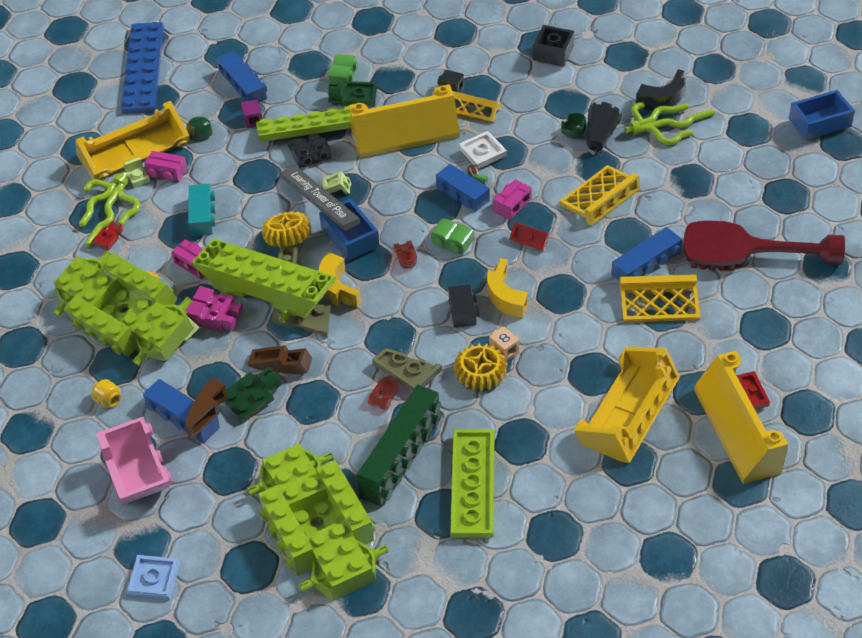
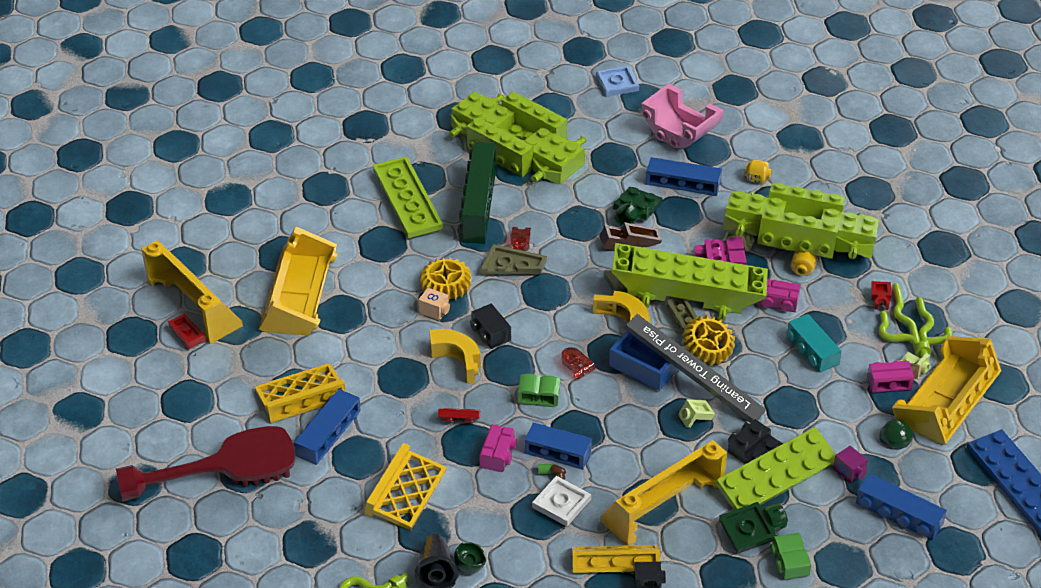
camera: 155 degrees right, 5 degrees down
reddish brown slope [185,377,228,440] -> none

